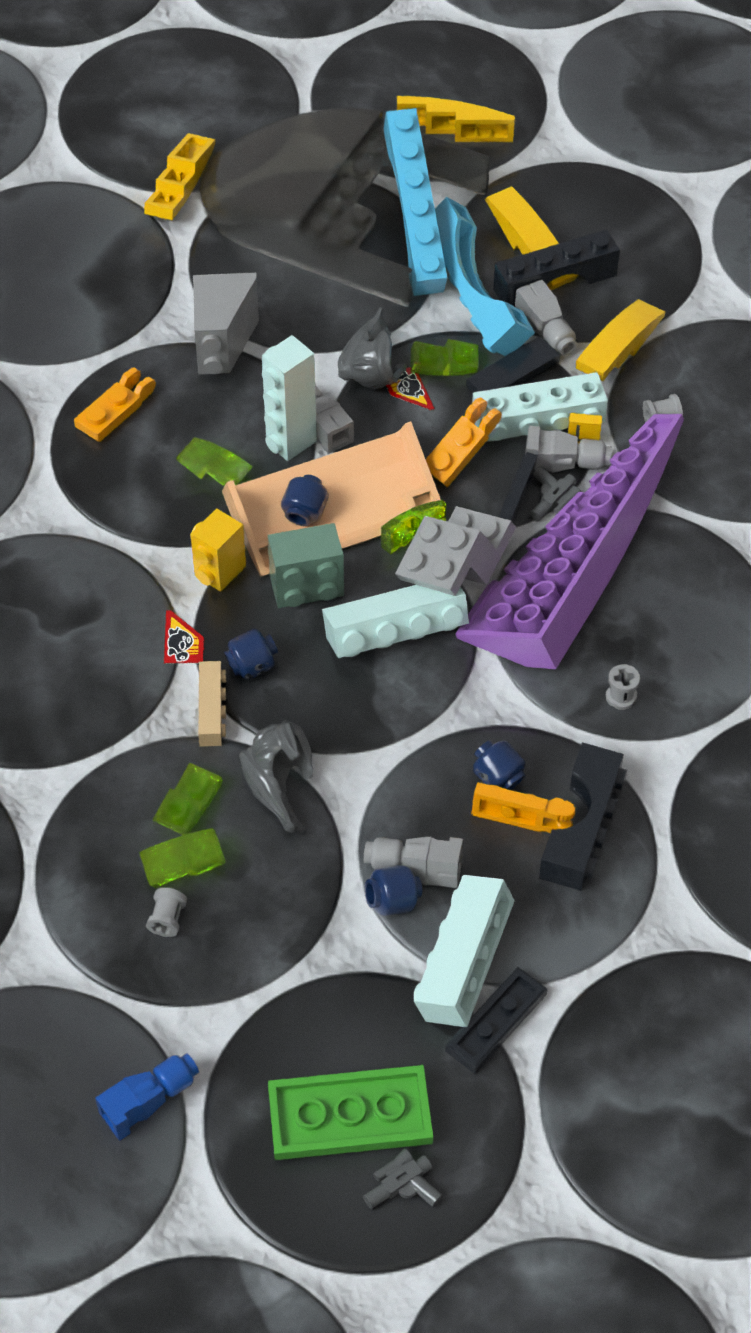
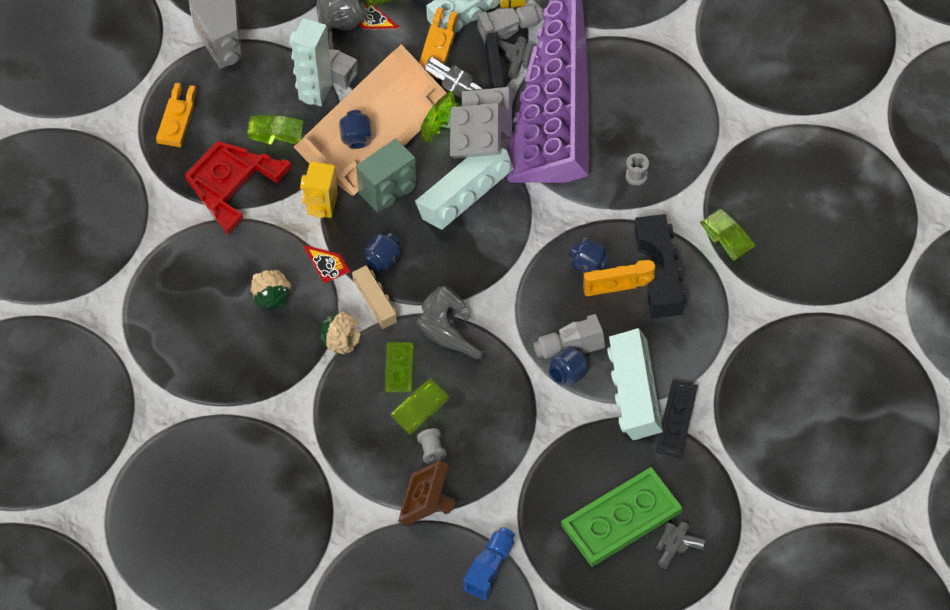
camera: 25 degrees left, 5 degrees up
none -> red wing [185,141,291,235]
none -> piece [250,270,291,310]
none -> tan piece [319,312,361,354]
none -> reddish brown tile [398,460,455,526]
none -> axle [424,57,484,98]
none -> clear neon green slope [700,209,755,261]

